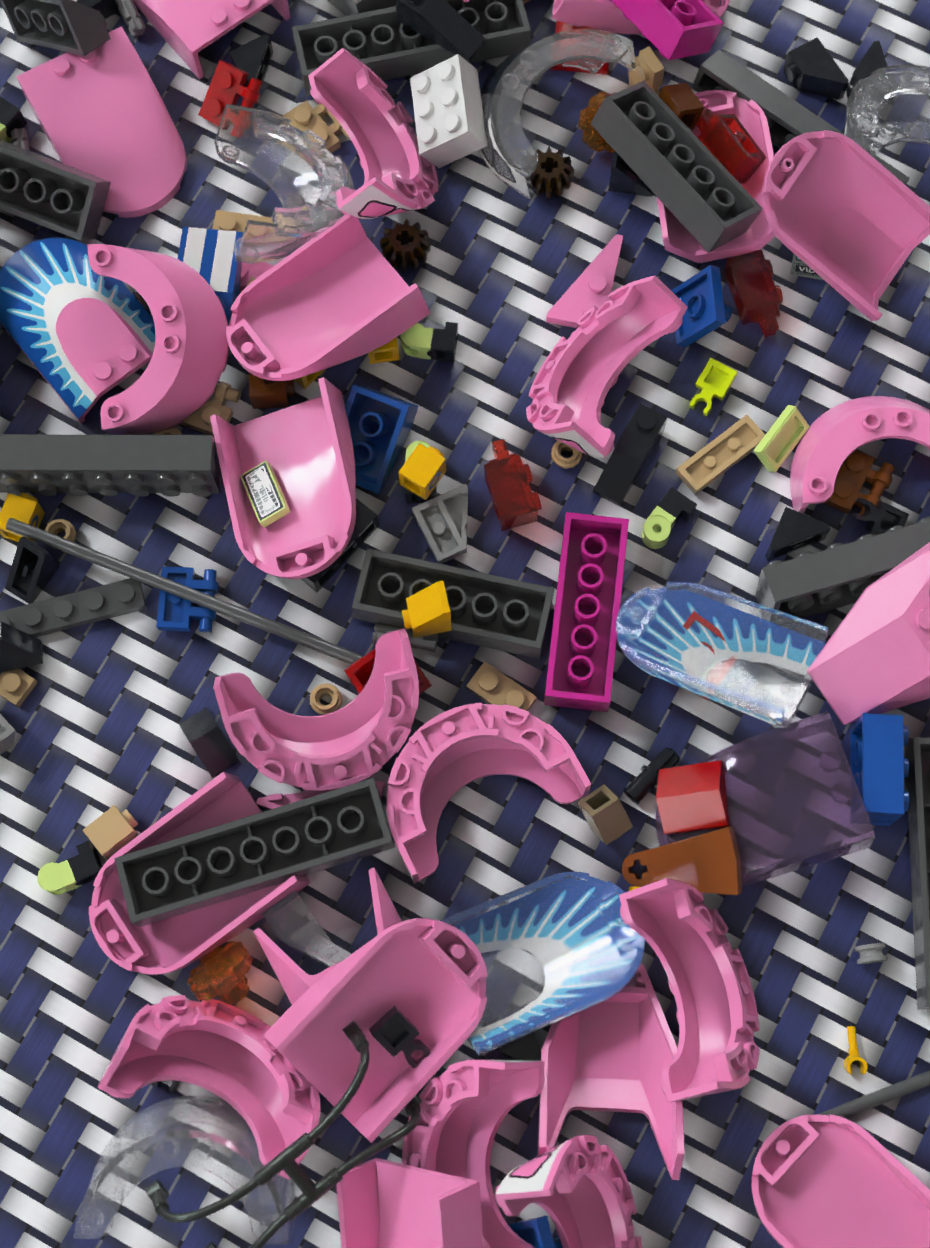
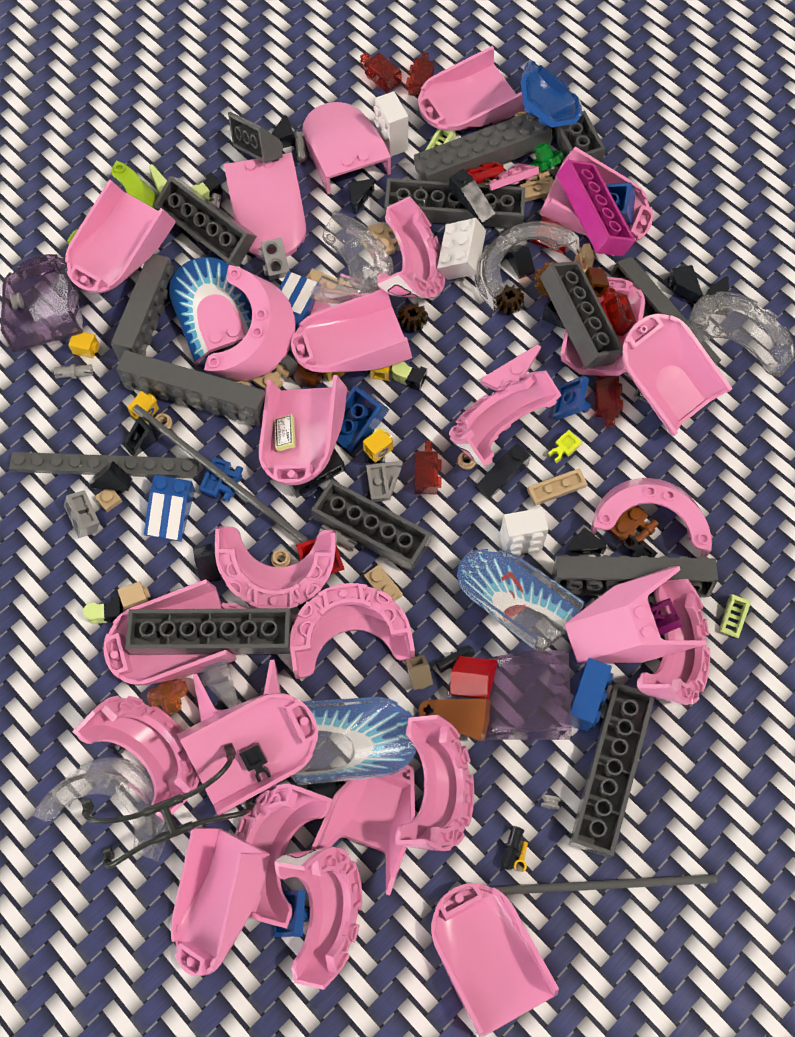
camera: 15 degrees right, 5 degrees down
red plate [198,60,262,137] -> none
yellow slope [401,581,452,638] -> none
dark pink brick [544,512,629,712] -> none
leg [642,487,697,549] -> none
yellowish green tile [753,405,810,473] -> none
none -> blue slope [144,475,195,542]
none -> light grey brick [258,237,290,281]
none -> white brick [499,508,549,558]
none -> black axle [500,826,524,870]
none -> black slope [503,244,535,279]

